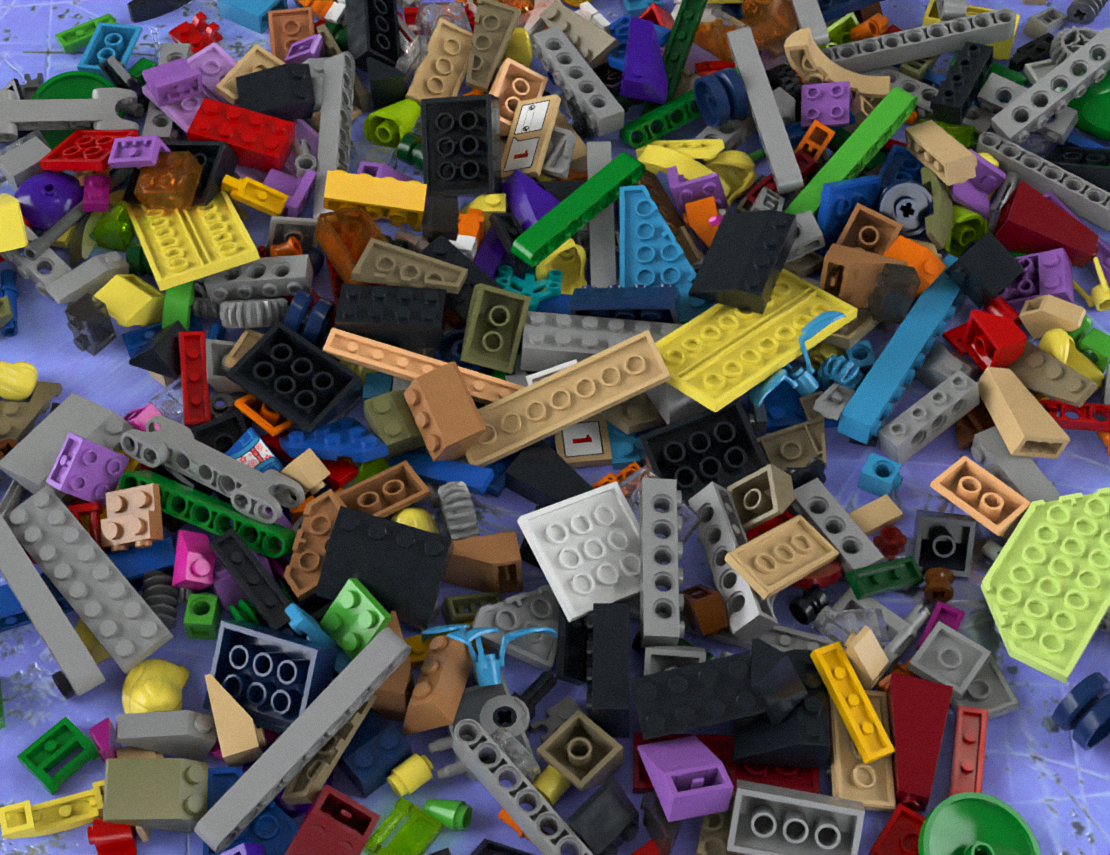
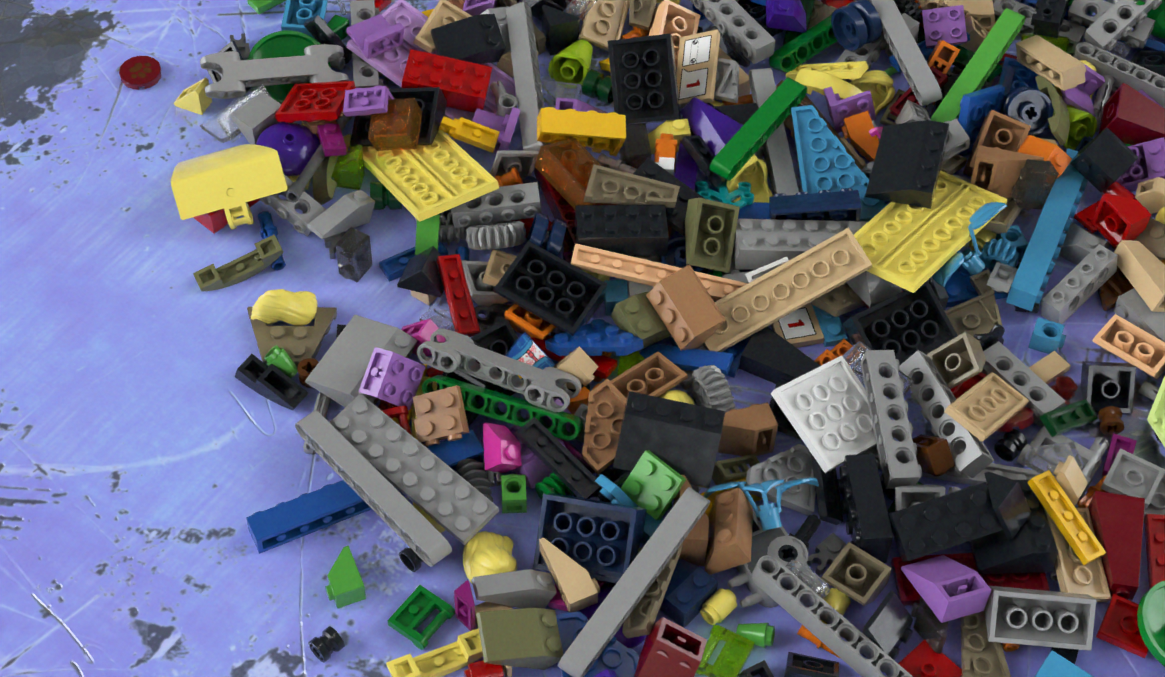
camera: 10 degrees left, 0 degrees up
light yellow slope [90,274,165,328] -> none

